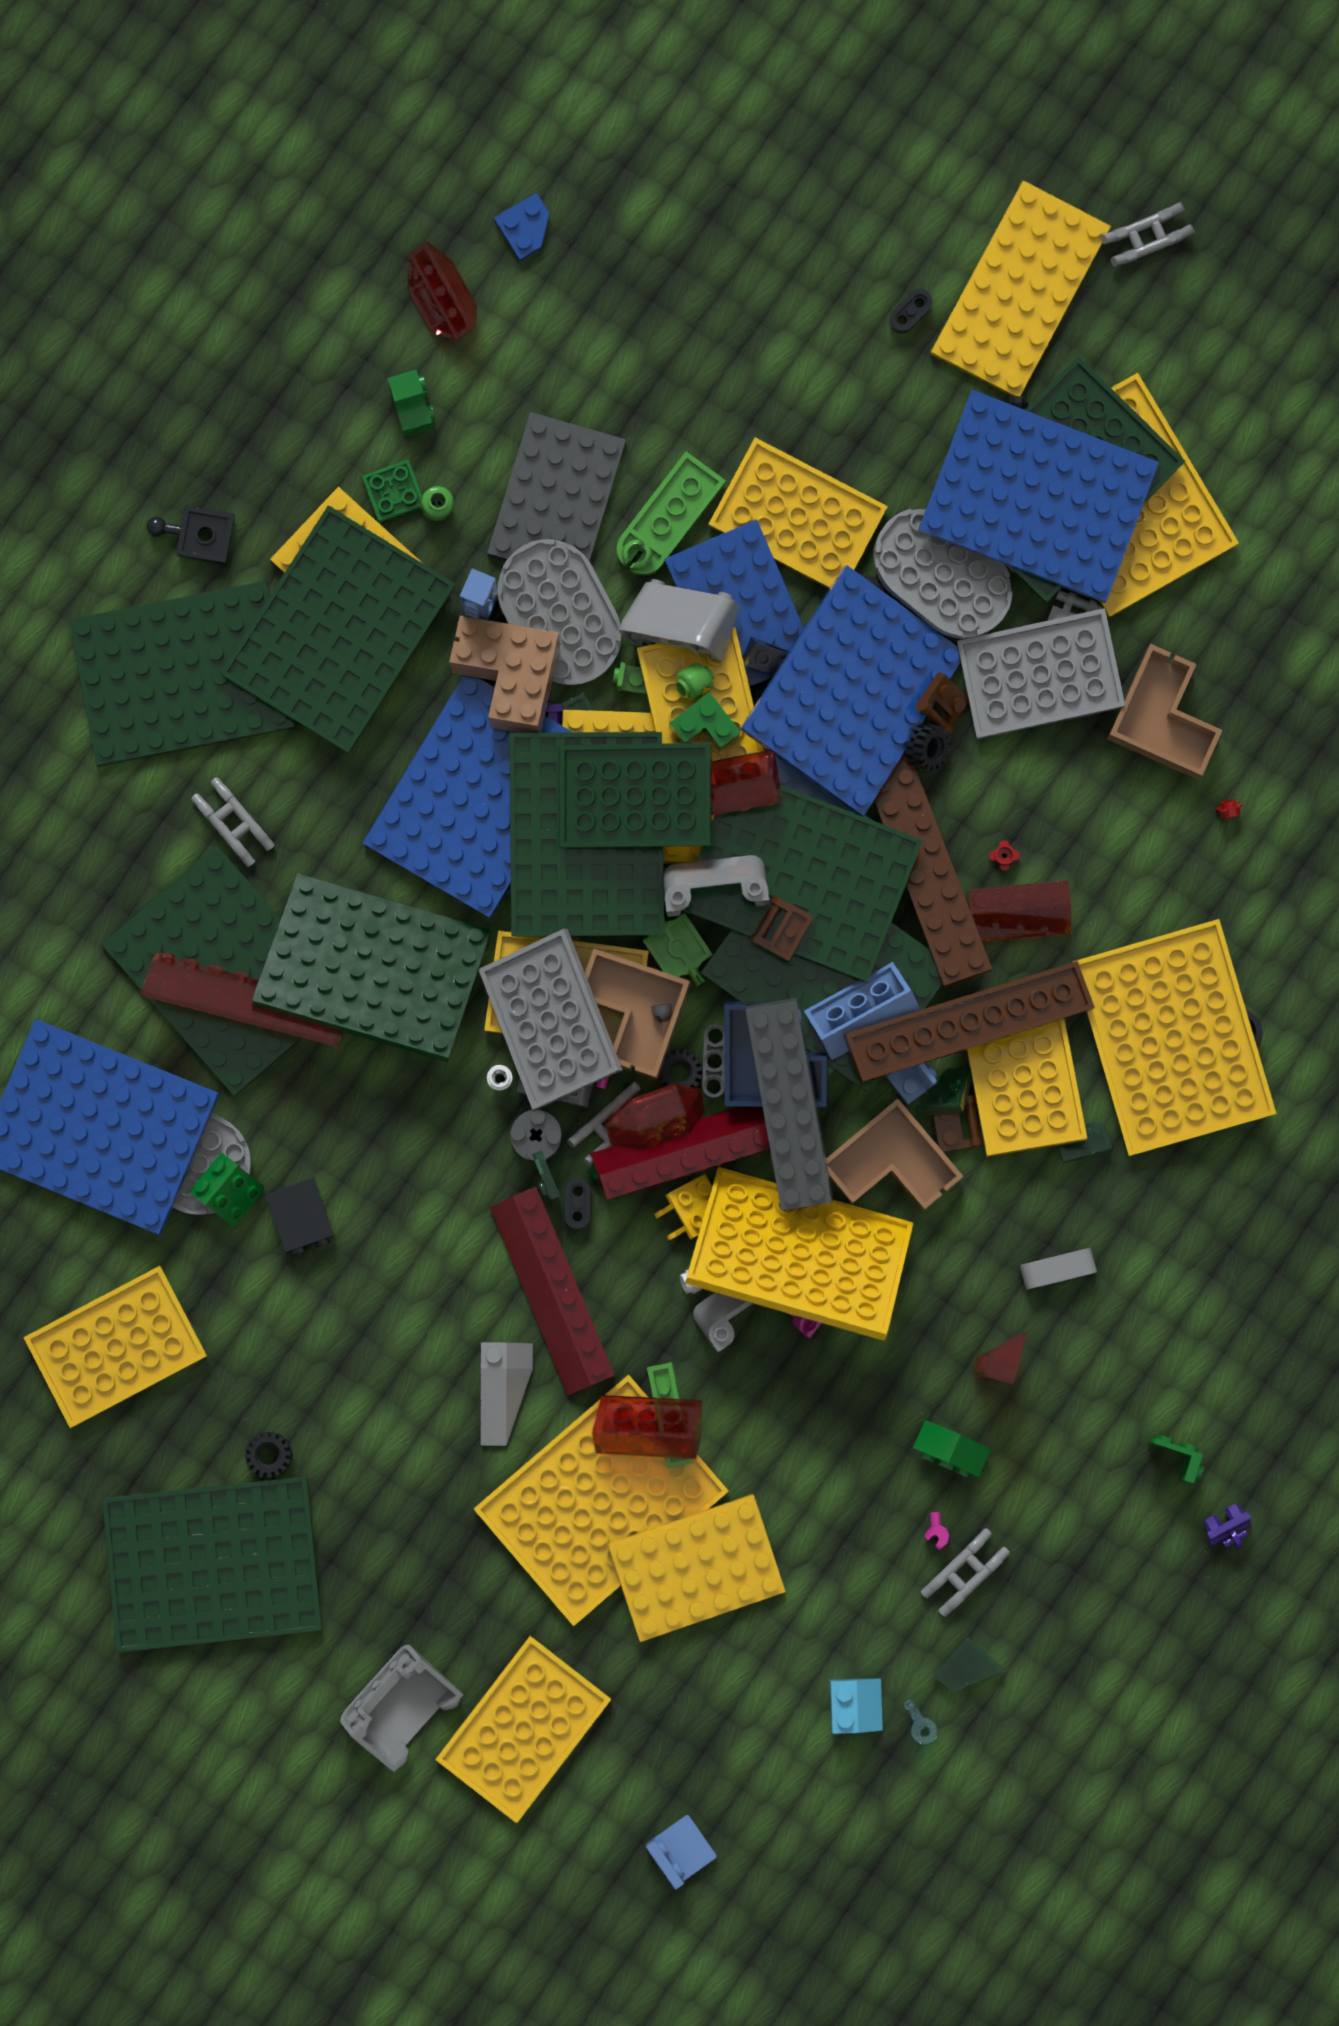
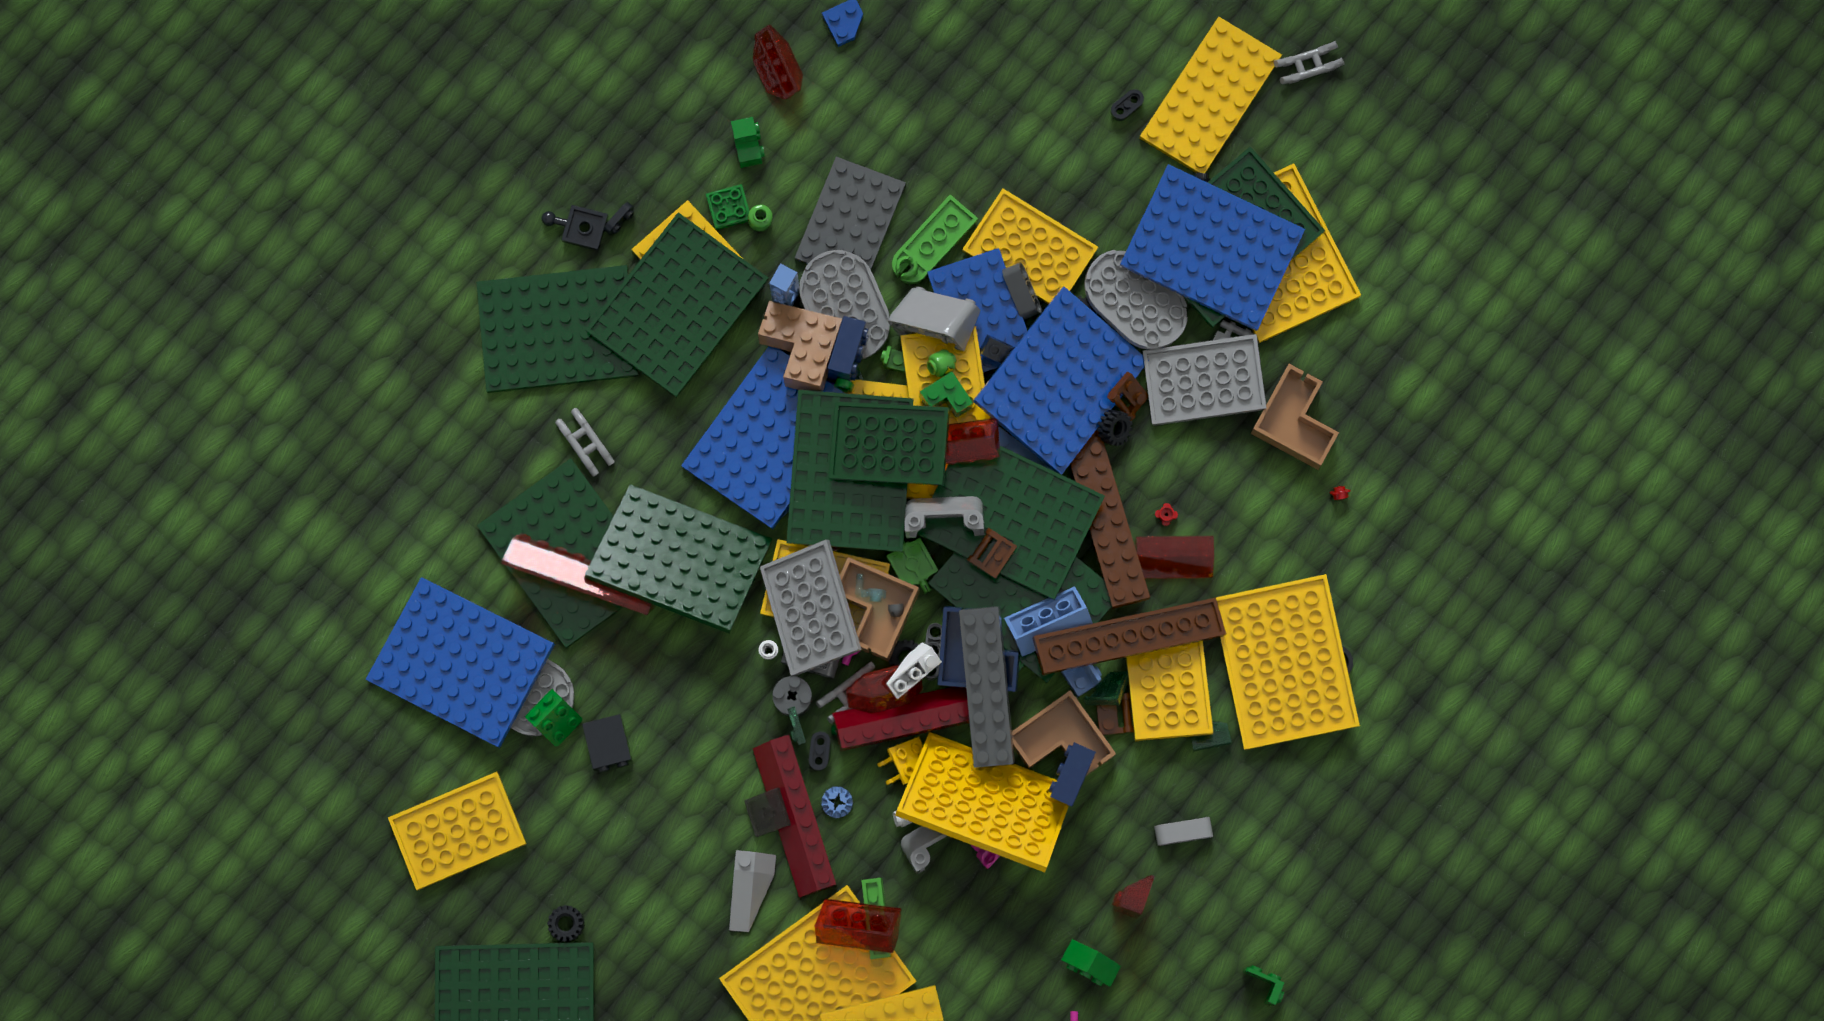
camera: 10 degrees right, 5 degrees down
none -> black plate [604,202,635,235]
none -> clear smoke plate [744,788,791,838]
none -> medium blue gear [822,787,853,818]
none -> dark blue brick [828,316,869,382]
none -> green tile [834,378,854,393]
none -> clear light blue plate [855,574,886,602]
none -> white slope [887,643,942,699]
none -> dark grey beam [1002,263,1042,320]
none -> dark blue brick [1048,742,1096,807]

